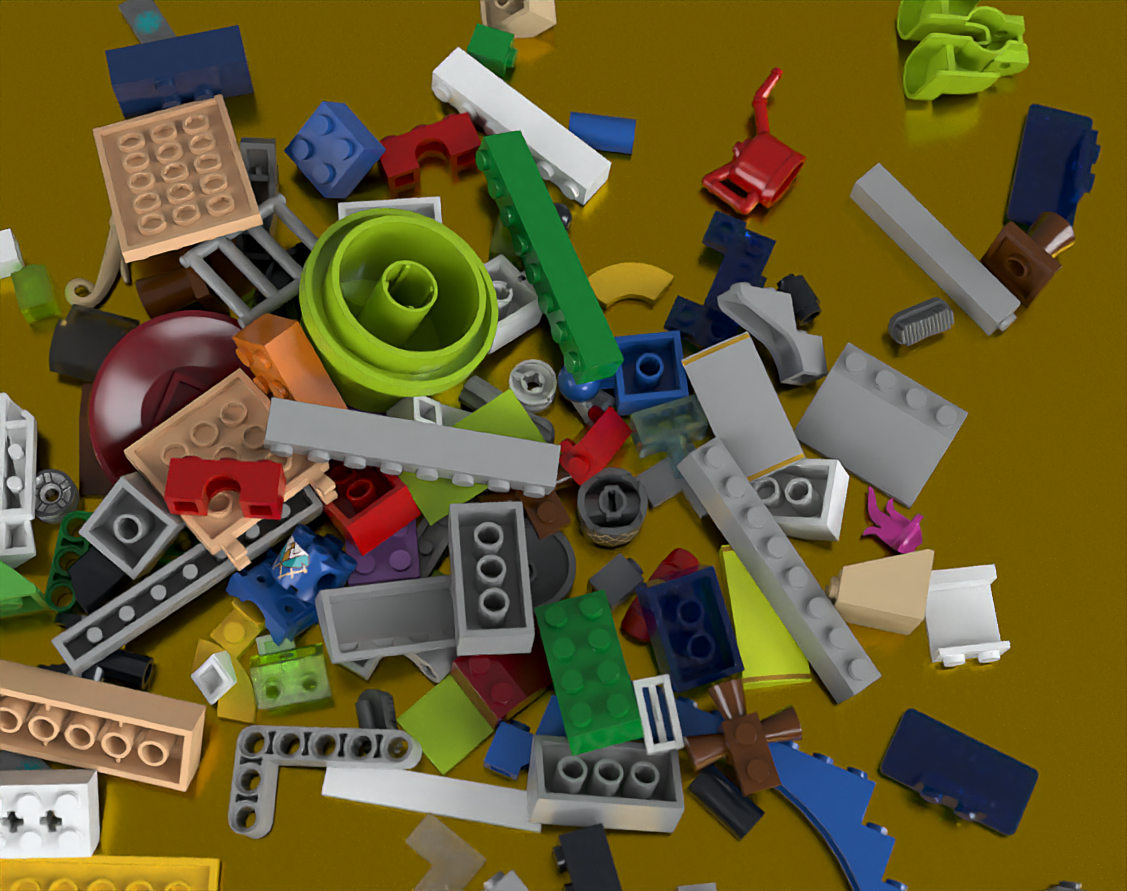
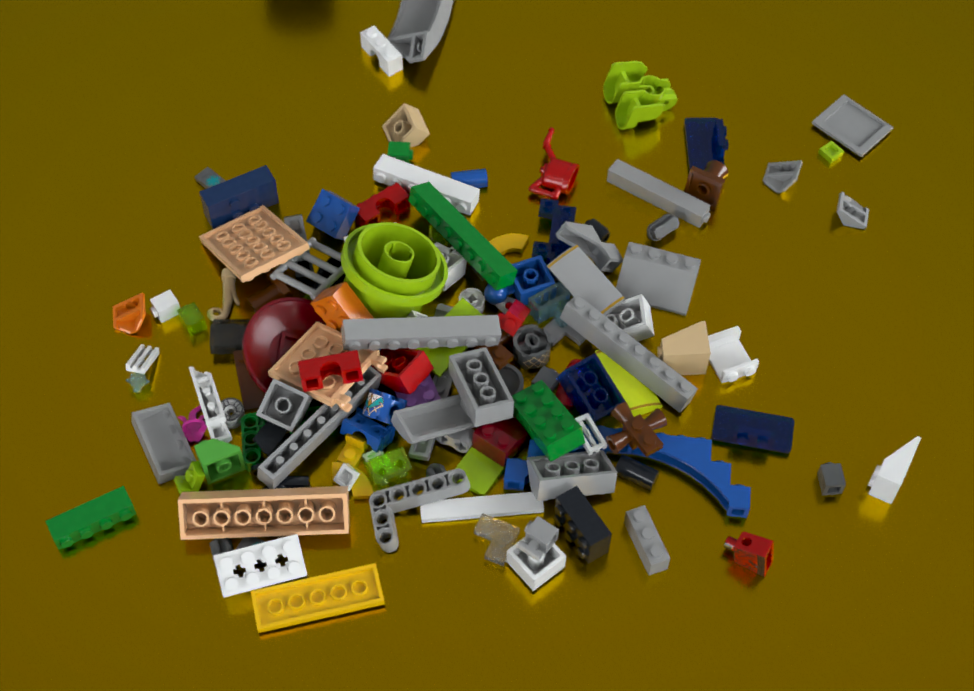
camera: 10 degrees left, 15 degrees down
dark pink piece [863,487,924,554] -> none

